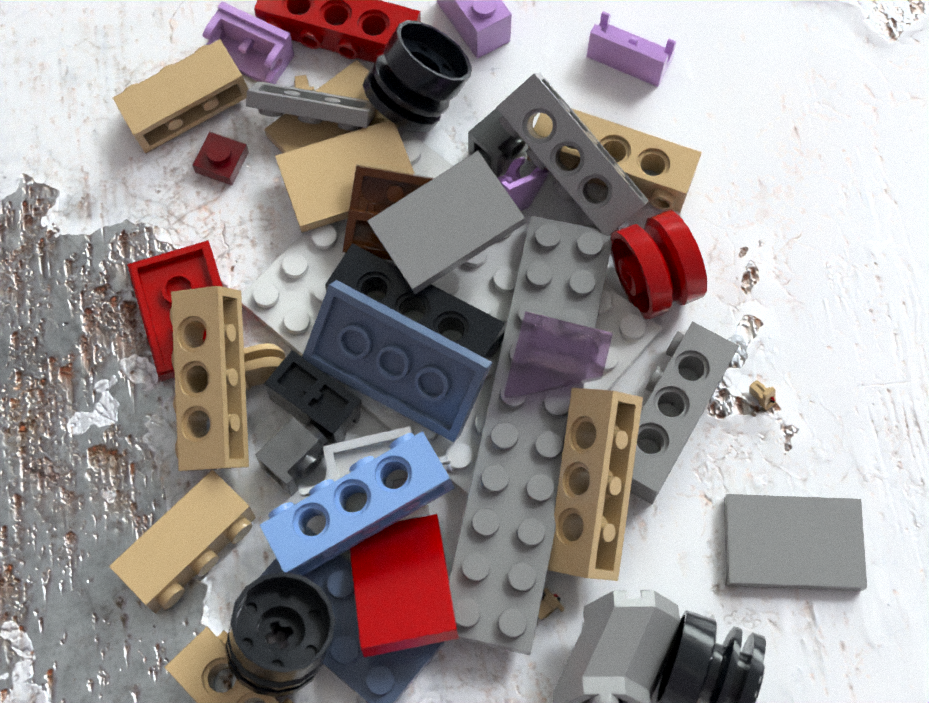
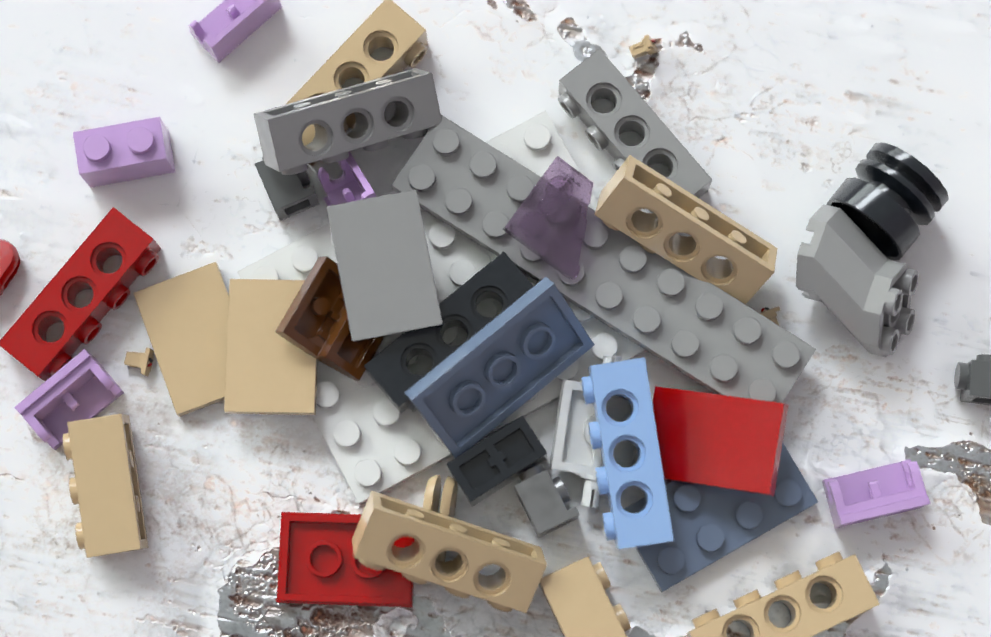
camera: 65 degrees left, 10 degrees up
dark red plate [192,132,249,186] -> none
black wheel [225,572,336,697] -> none
light grey plate [246,81,376,131] -> none
black wheel [363,20,472,132] -> none
red wheel [610,210,707,319] -> none
light grey tile [724,494,867,591] -> none

